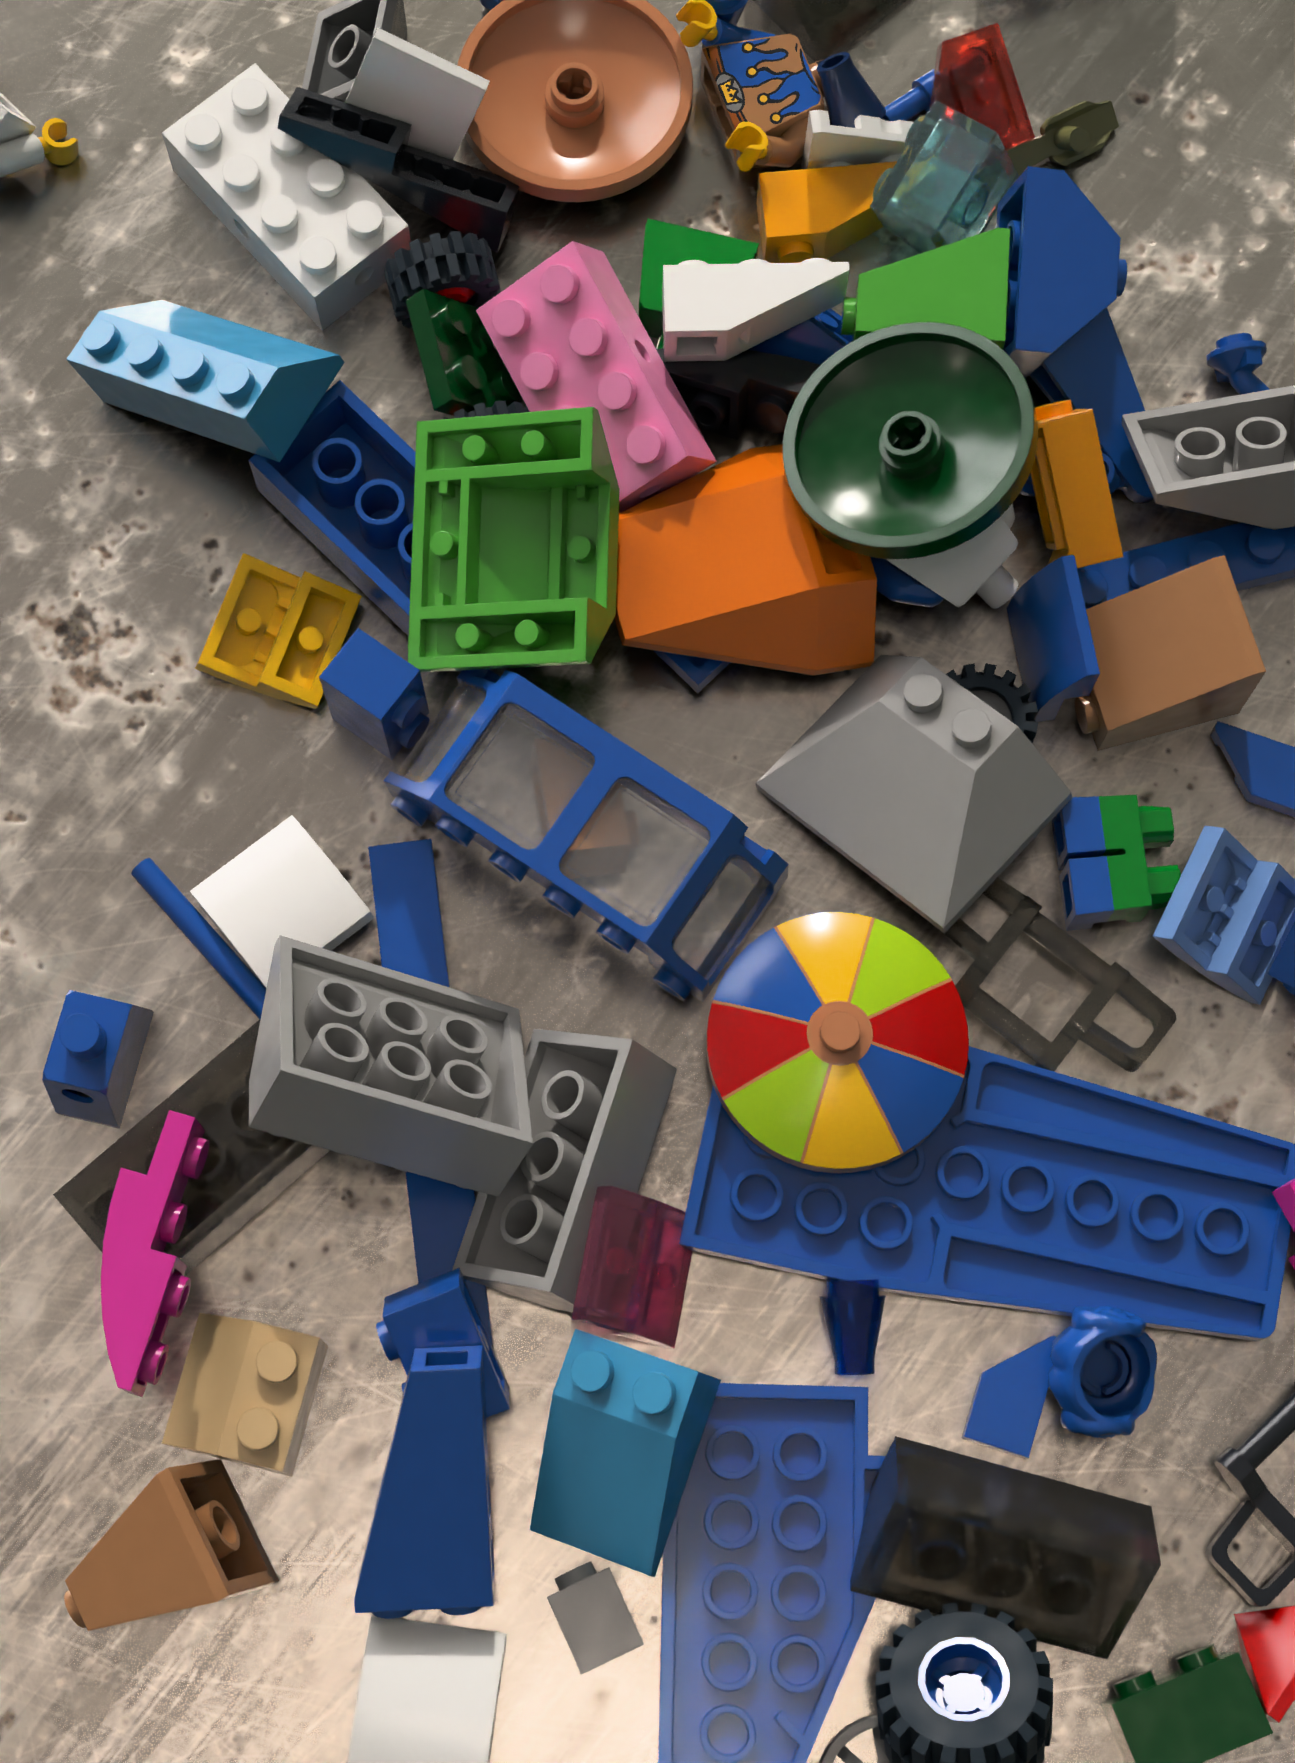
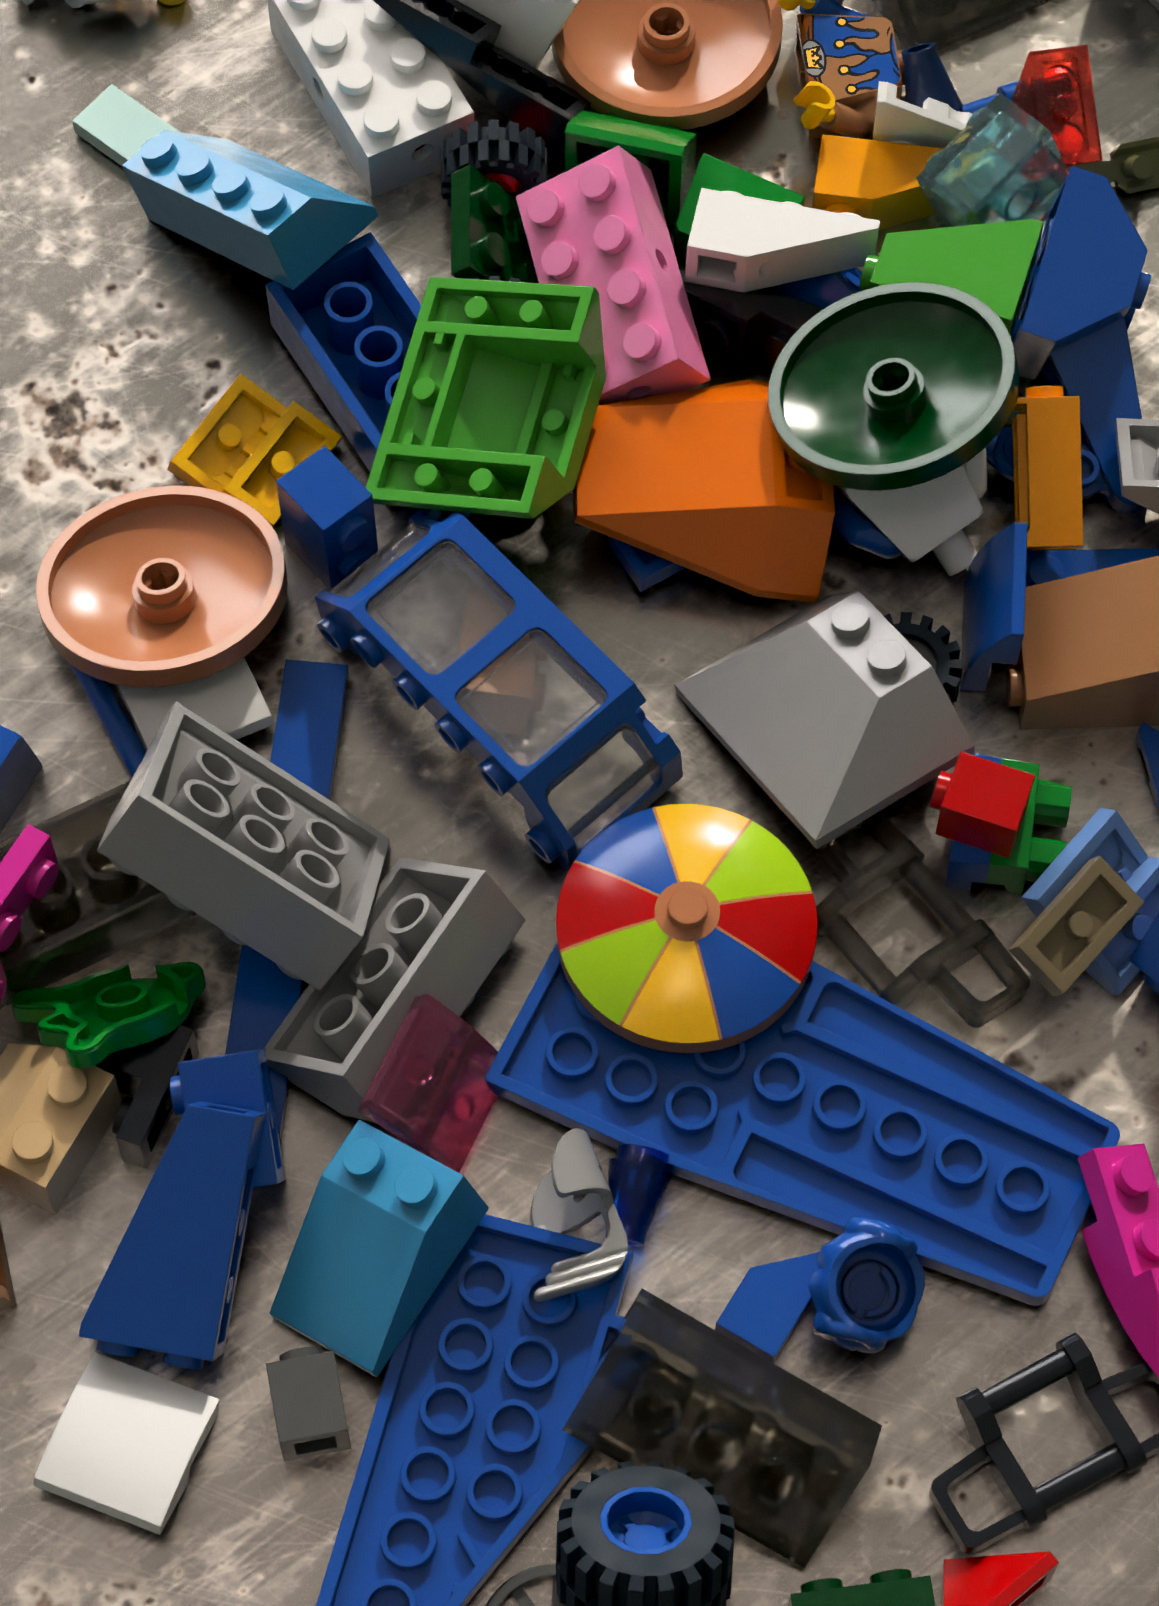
camera: 15 degrees right, 10 degrees down
none -> green tile [12,962,206,1068]
none -> nougat dish [36,486,288,687]
none -> light aqua tile [72,84,180,166]
none -> black slope [95,1025,199,1169]
none -> light grey helmet [530,1128,628,1302]
none -> green slope [565,110,697,224]
none -> red brick [929,751,1036,858]
none -> dark tan plate [1008,856,1145,997]

